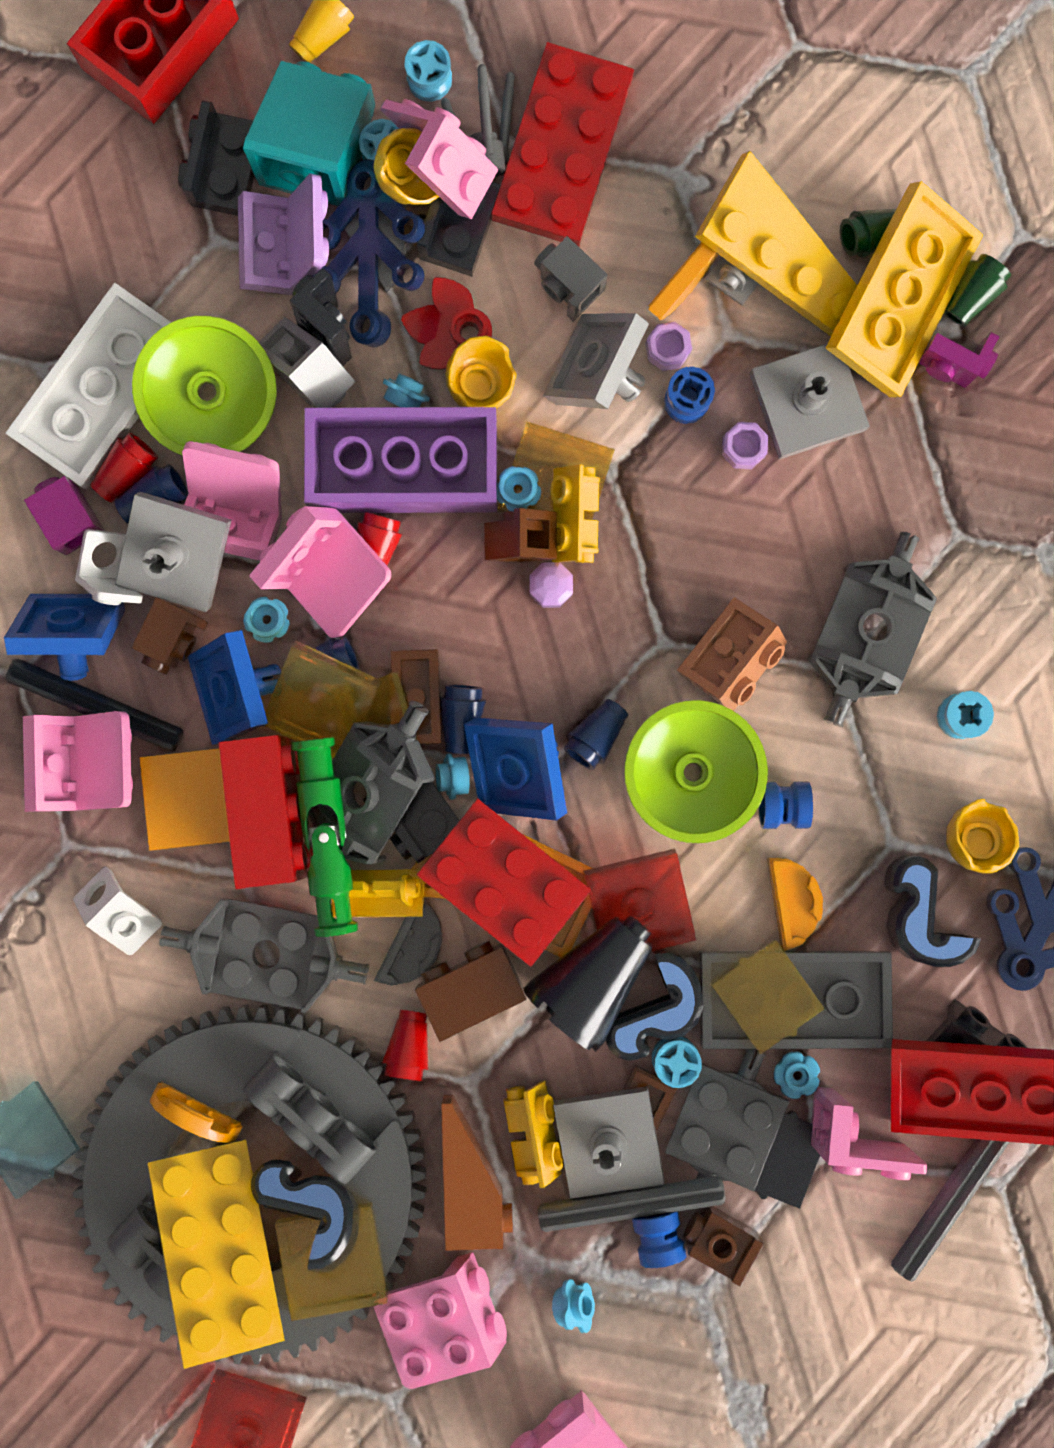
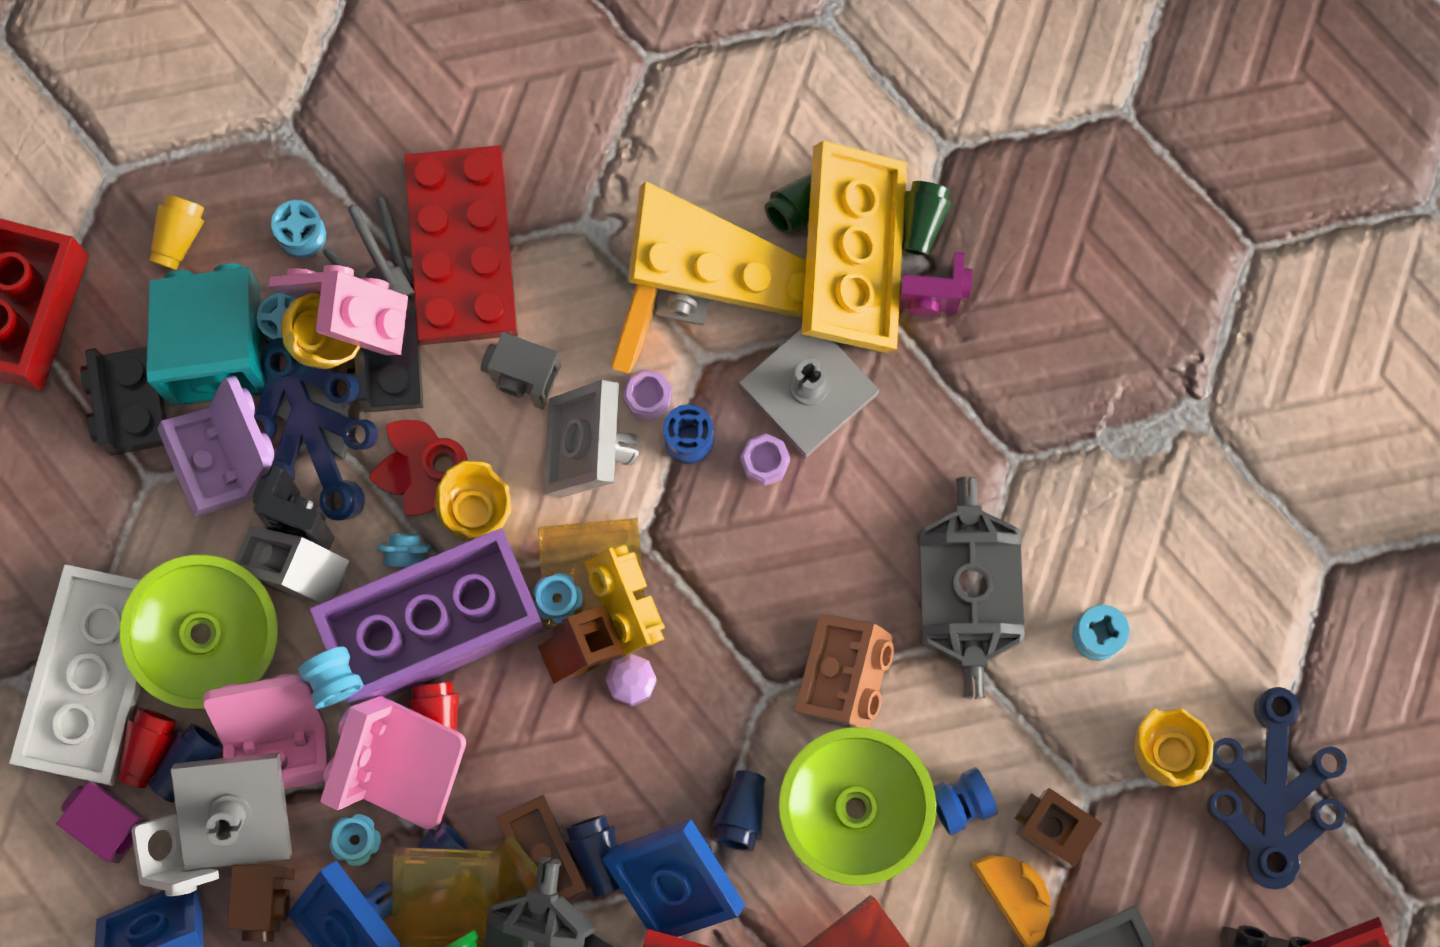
camera: 20 degrees left, 10 degrees down
medium azure plate [435,753,470,800] -> none
black animal [884,855,981,967] -> none
none -> medium azure wheel [298,646,364,709]
none -> reddish brown brick [1014,788,1102,870]

